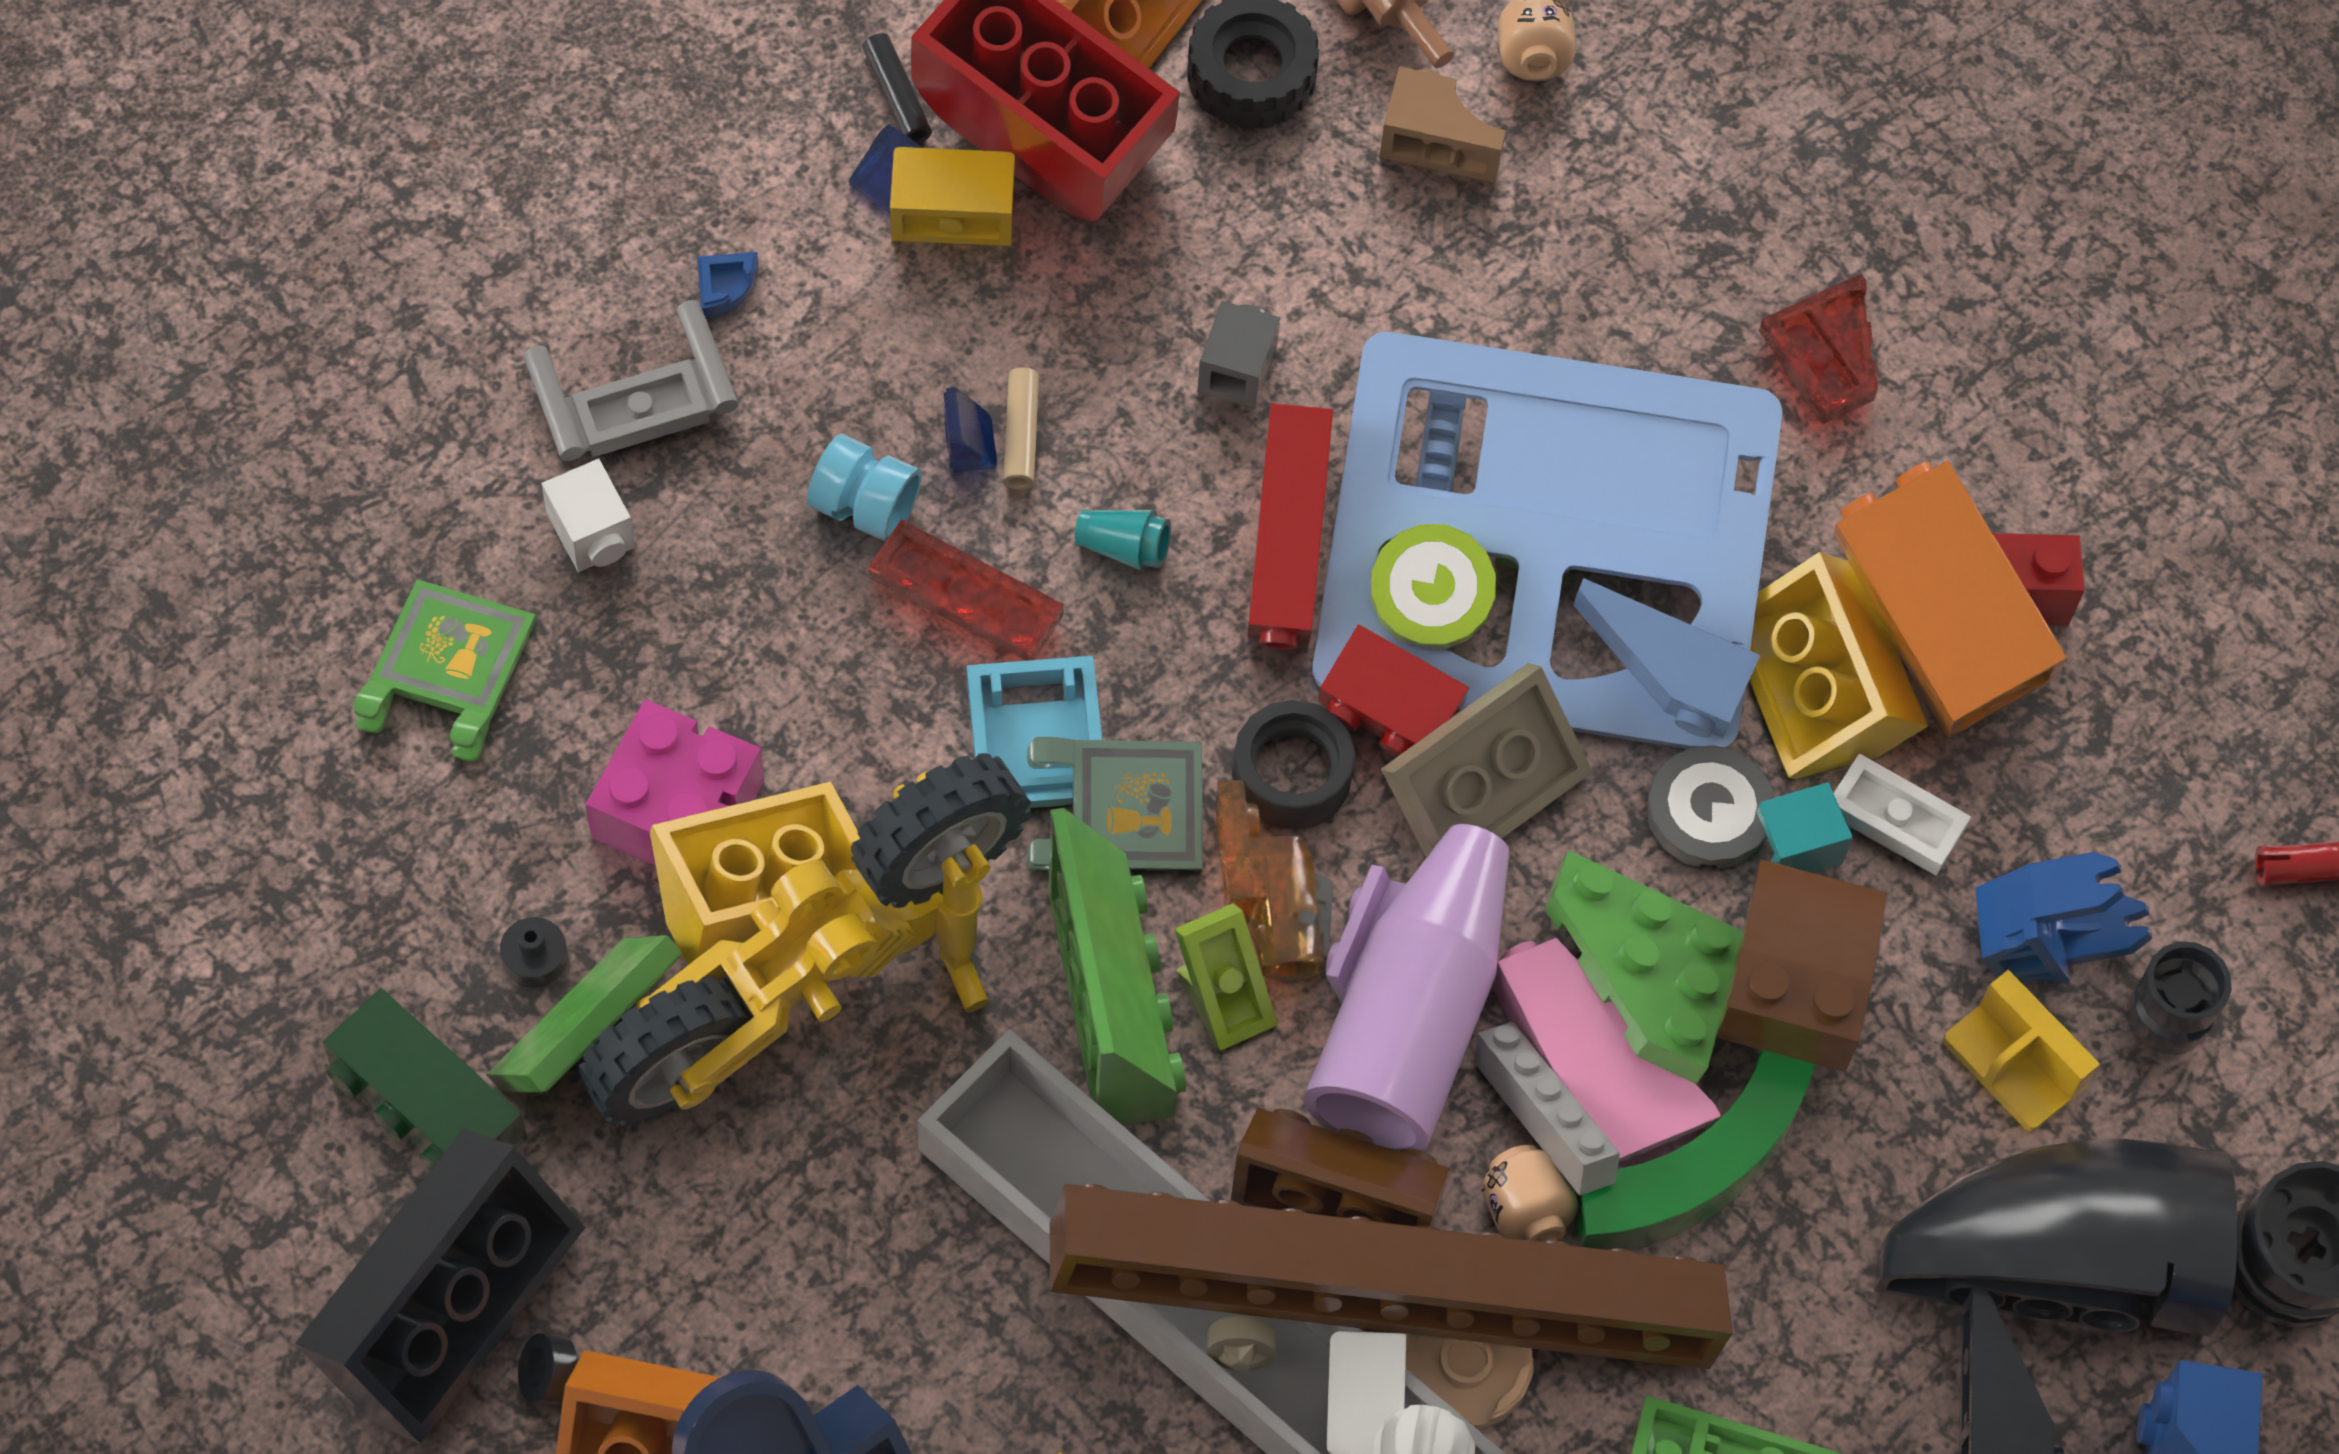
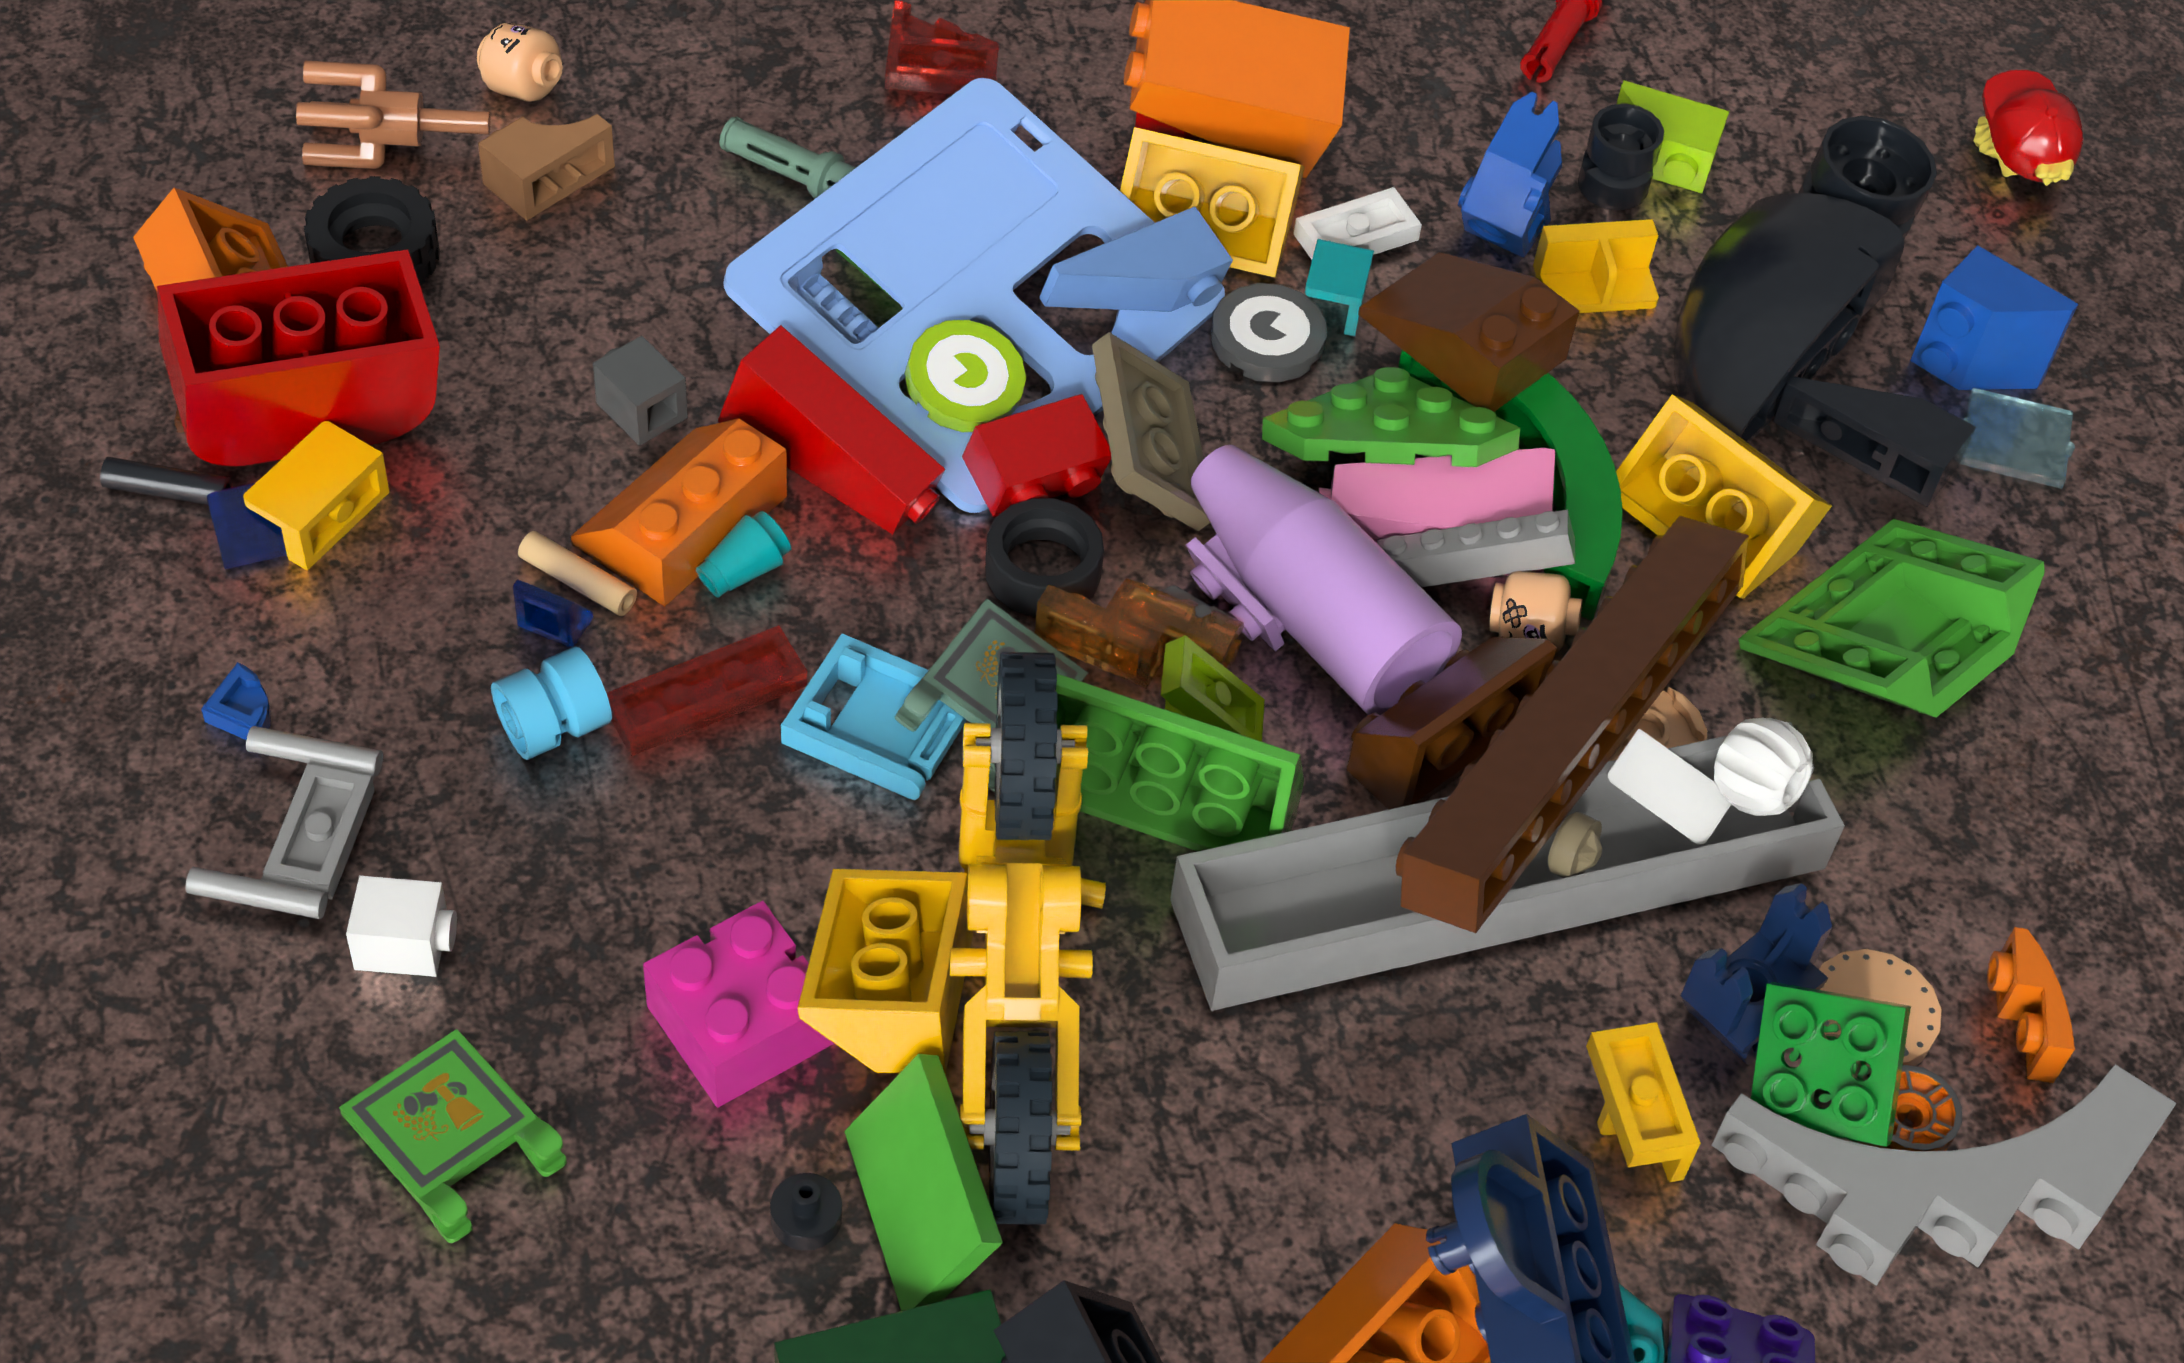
camera: 60 degrees left, 10 degrees down
none -> orange slope [571,419,787,607]
none -> sand green pin [719,116,857,198]
none -> lime slope [1616,80,1730,194]
none -> yellow slope [1616,394,1832,599]

